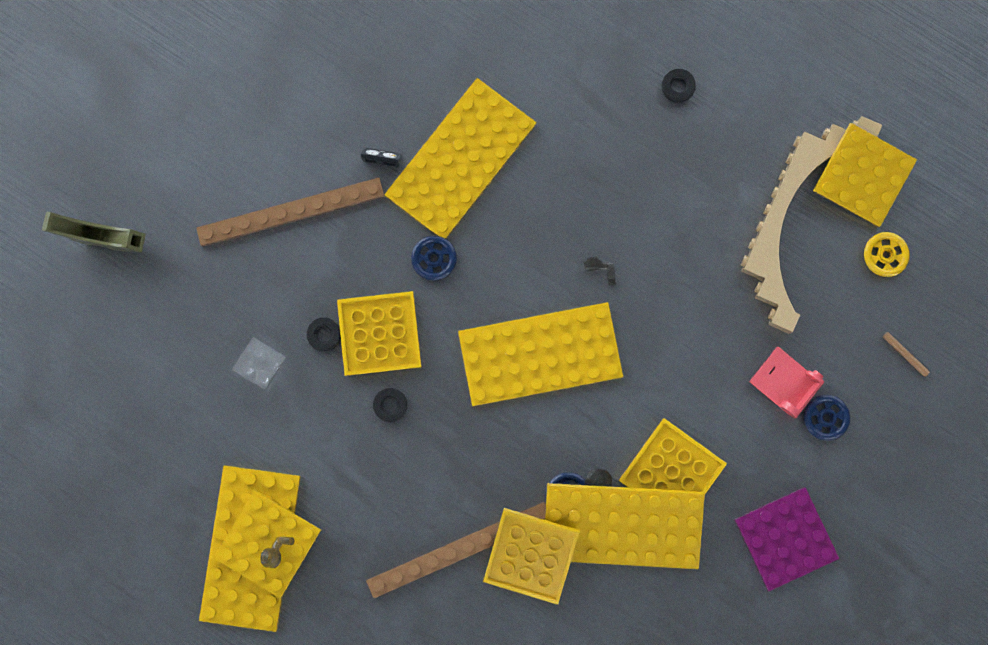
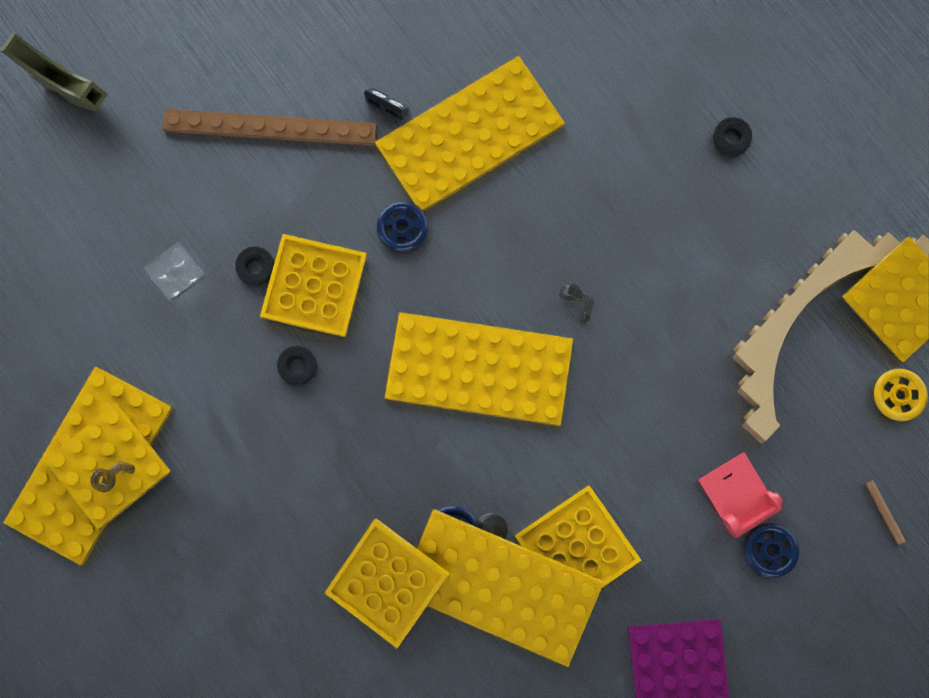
camera: 20 degrees right, 5 degrees down
medium nougat plate [366,502,546,598] -> none

